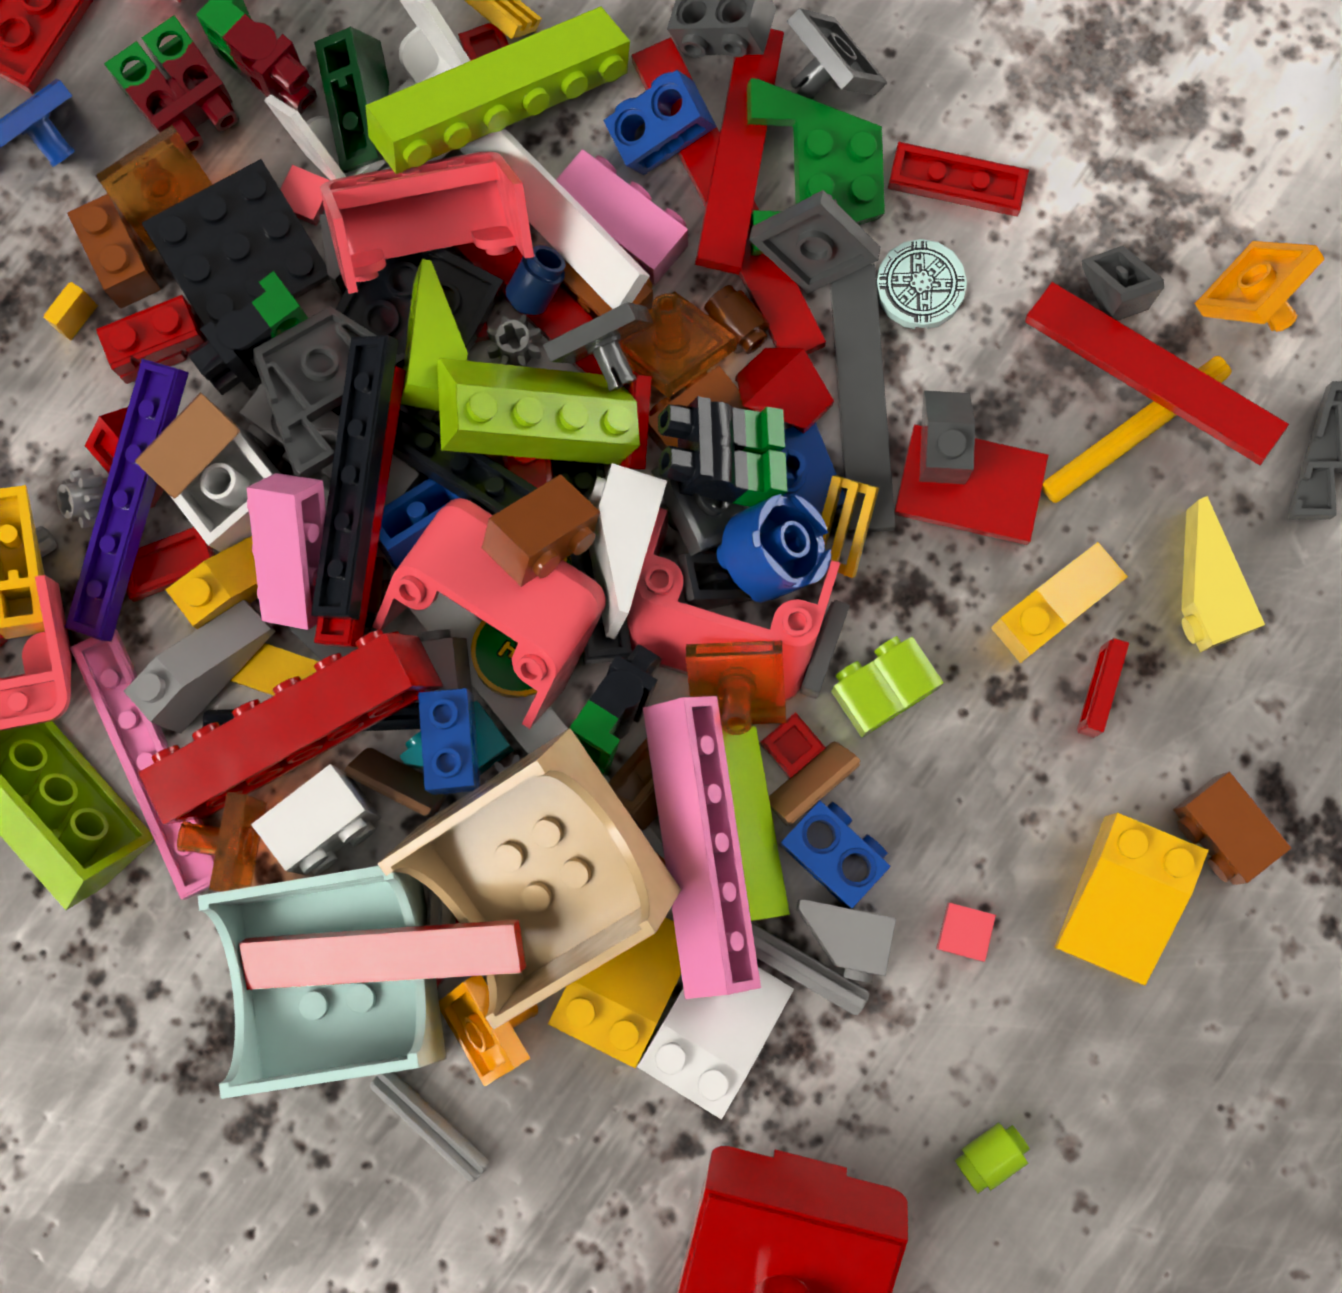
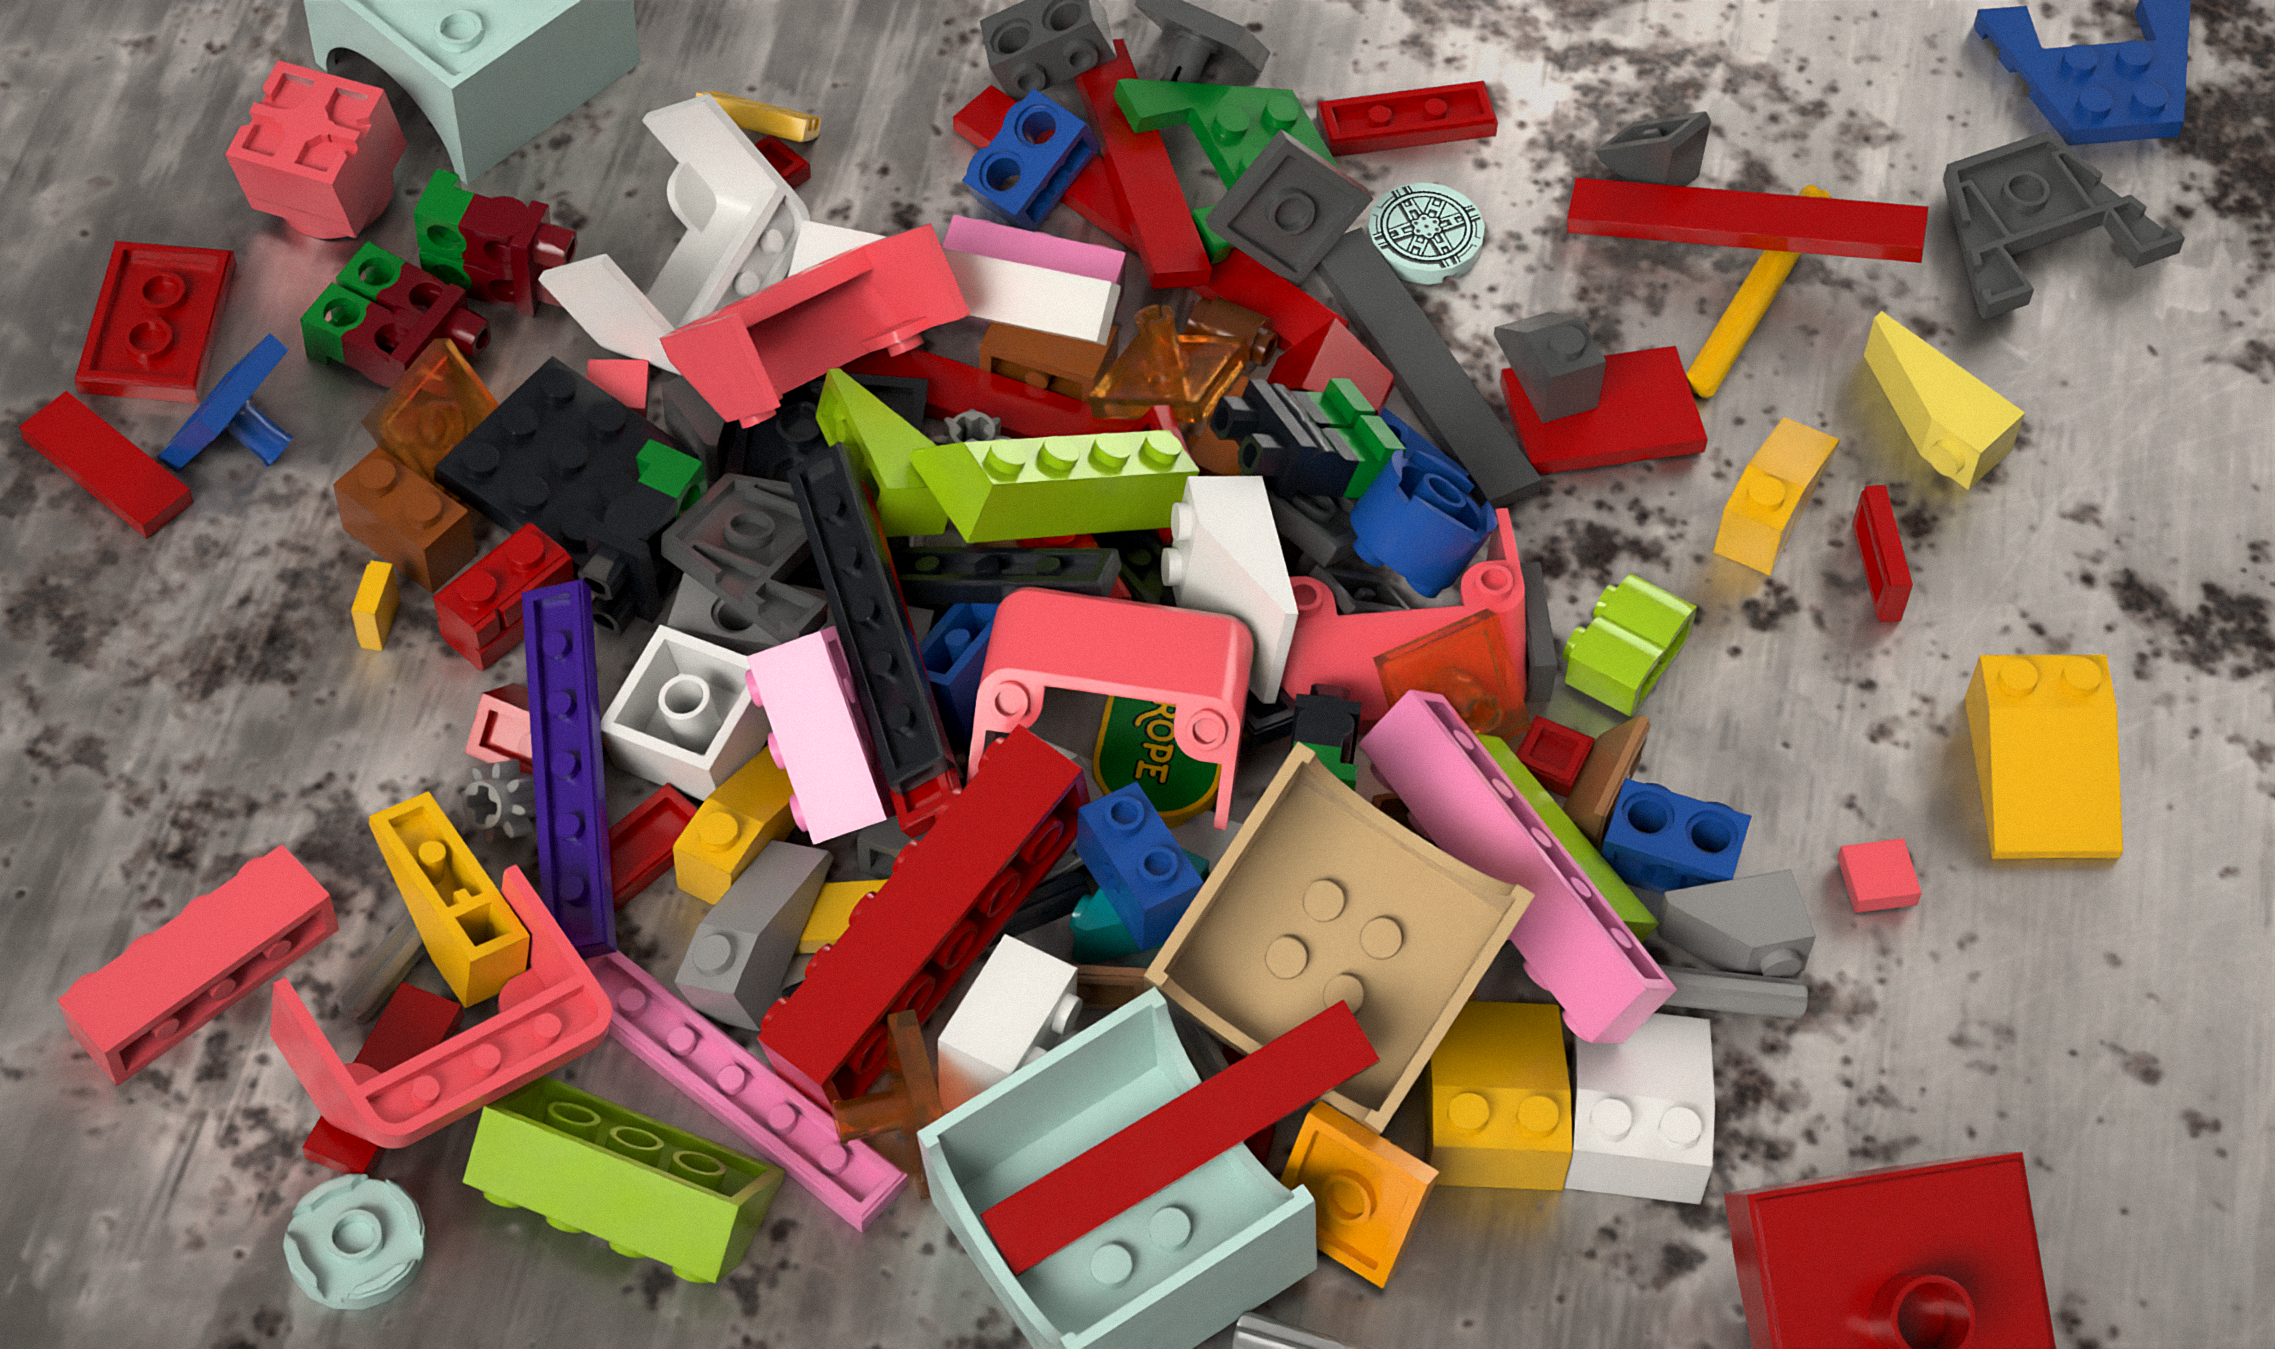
camera: 30 degrees left, 25 degrees down
medium nougat slope [135,392,240,499] -> none
dark green slope [314,26,389,173] -> none
lime brick [366,6,630,174] -> none
dark orange brick [482,474,600,587] -> none
dark blue brick [506,245,565,315] -> none
dark grey tile [543,302,654,392] -> none
yellow tile [822,475,879,578] -> none
lime brick [954,1122,1030,1194] -> none
dark orange brick [1173,771,1291,885] -> none
light orange tile [1194,241,1325,332] -> none

